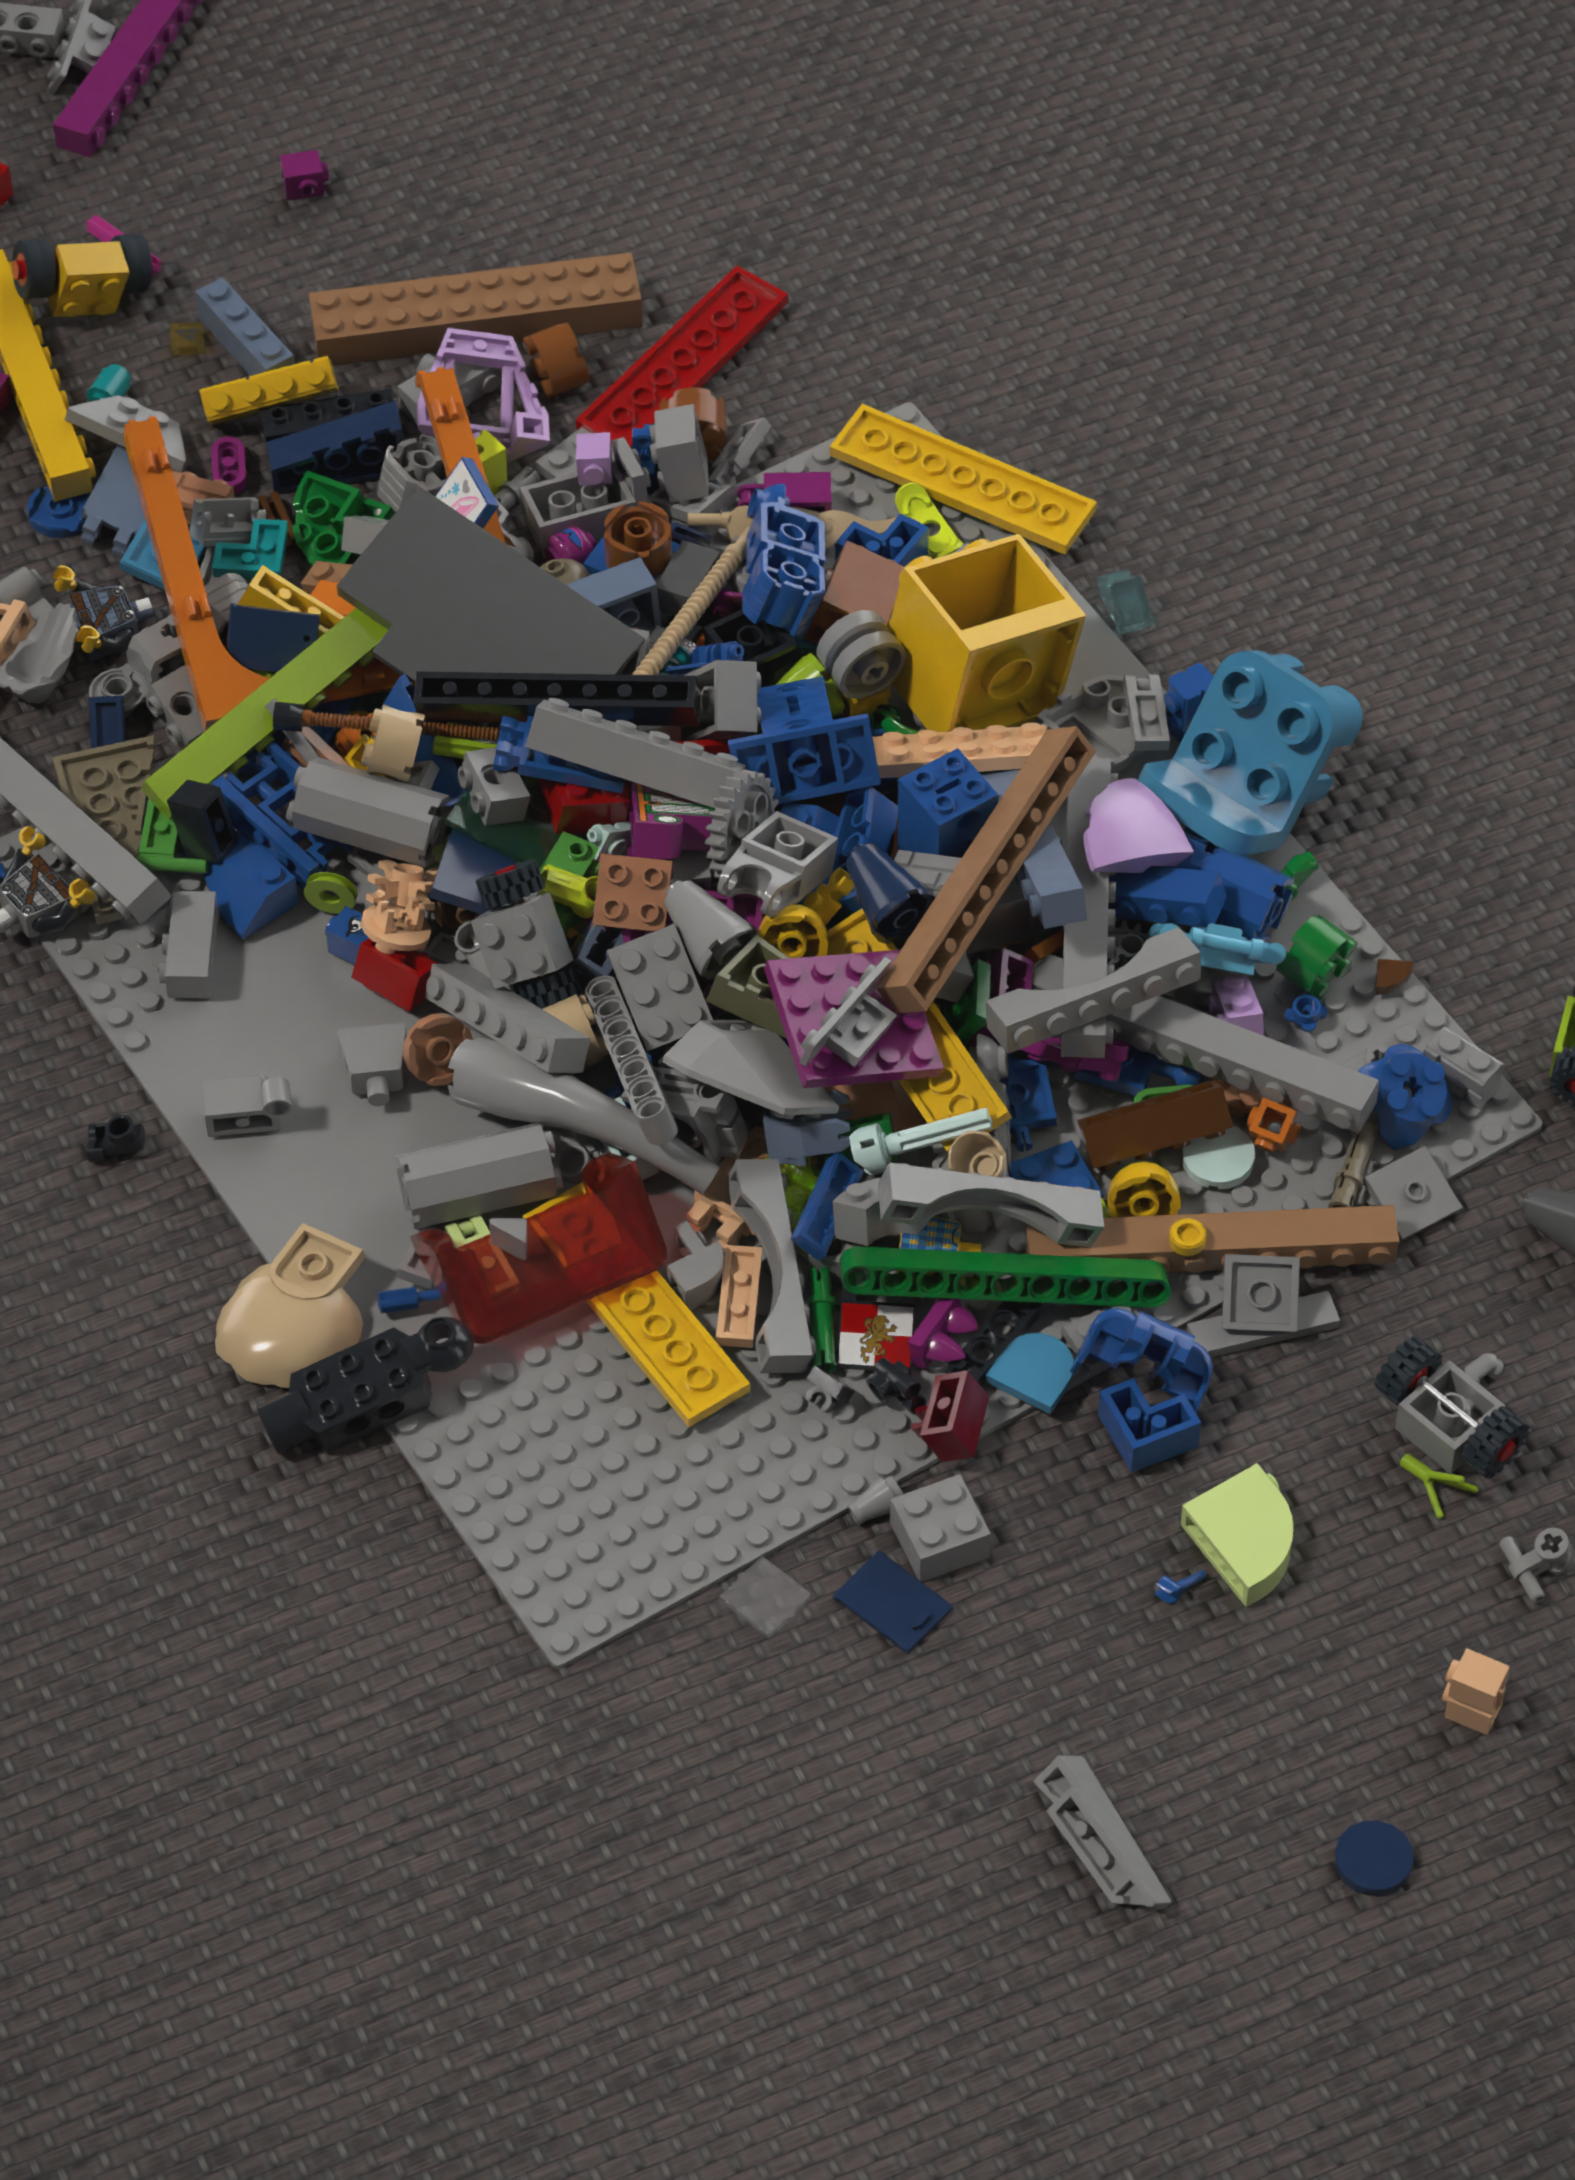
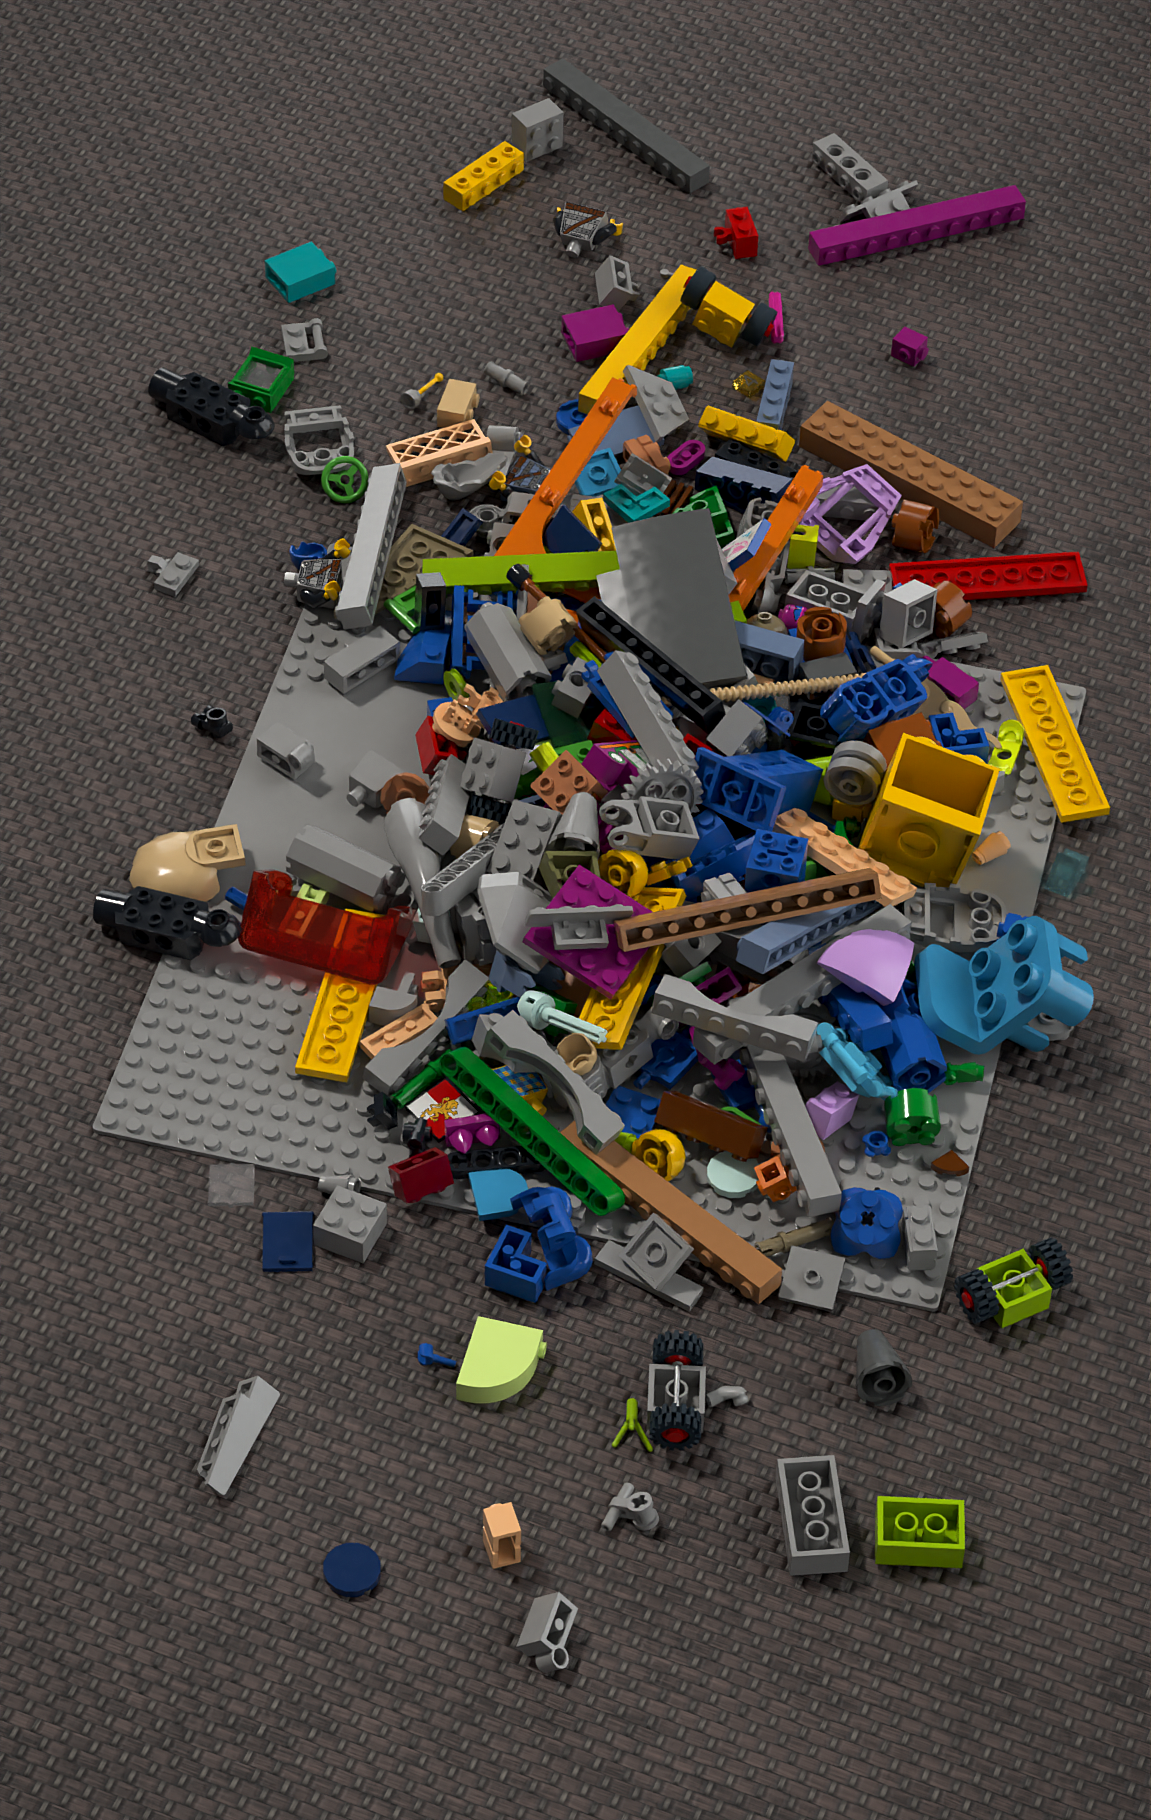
camera: 45 degrees right, 5 degrees down
light grey slope [489,1218,528,1260] -> none
lavender brick [576,432,613,486] -> none
dark blue cone [846,843,935,944] -> none
light grey plate [1123,675,1170,751] -> none
yellow tile [1169,1218,1207,1256] -> none

